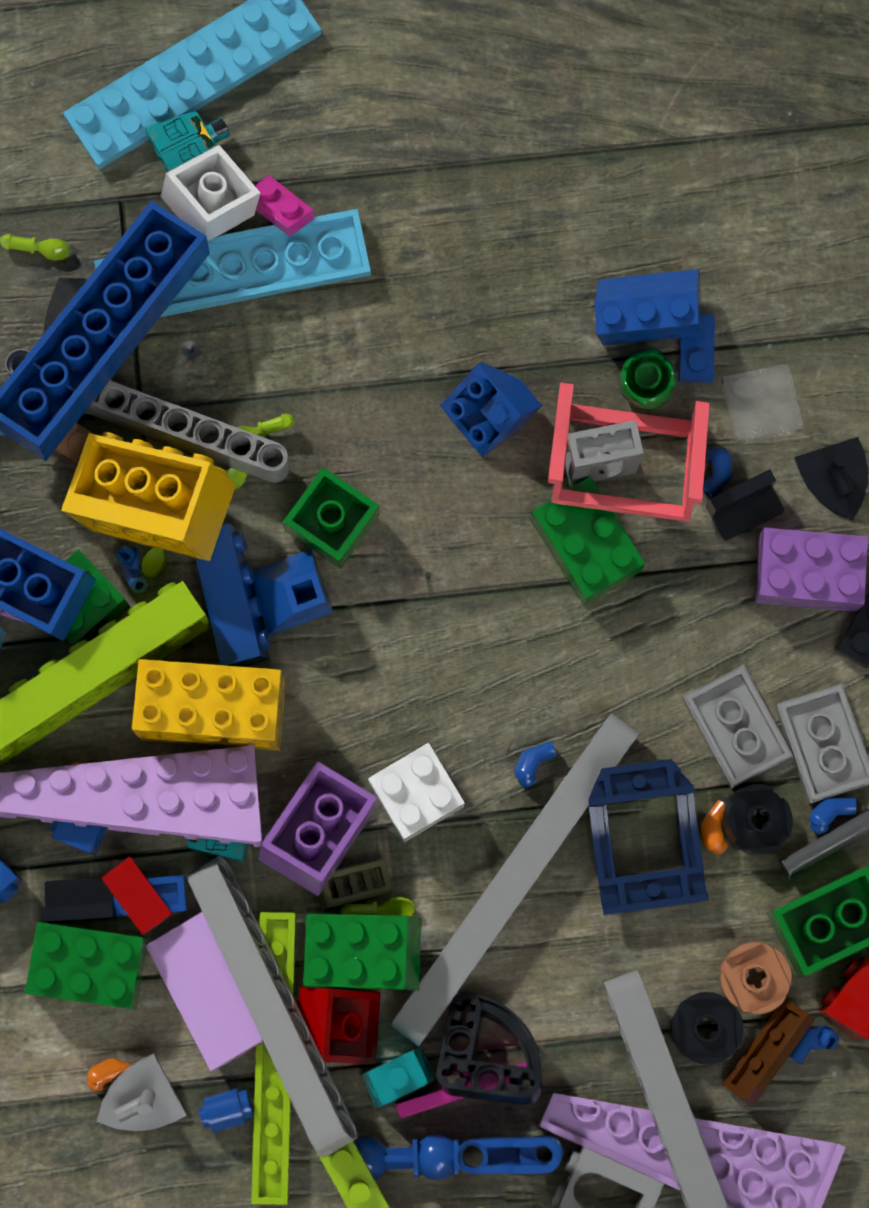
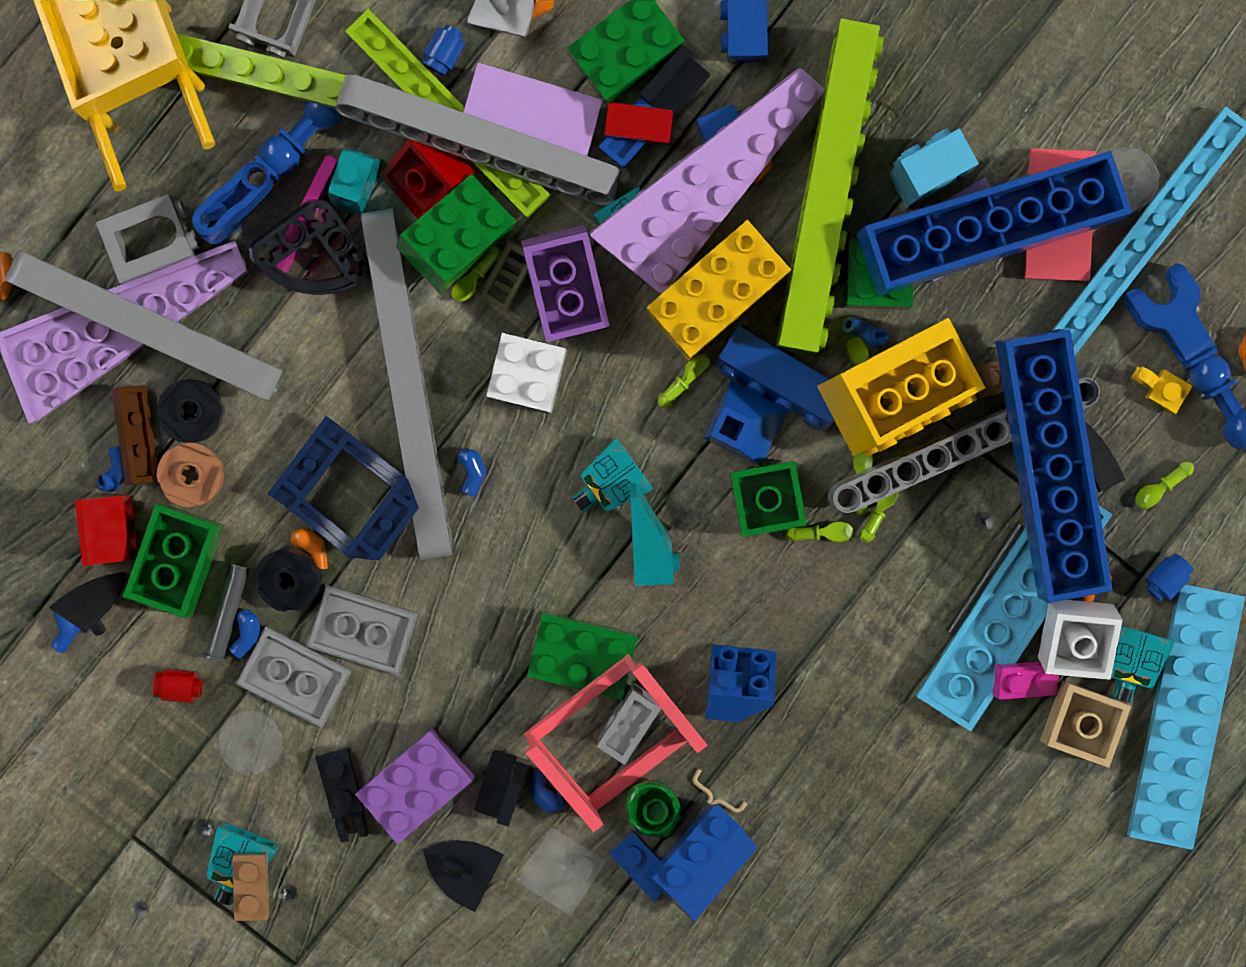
camera: 140 degrees right, 10 degrees up
none -> teal torso [572,439,653,513]
none -> teal slope [630,483,680,586]
none -> lime piece [658,354,710,408]
none -> tan piece [693,769,747,813]
none -> lime piece [785,522,854,543]
none -> pearl dark grey bar [945,523,1025,636]
none -> tan brick [1040,680,1131,768]
none -> blue brick [1145,553,1194,602]

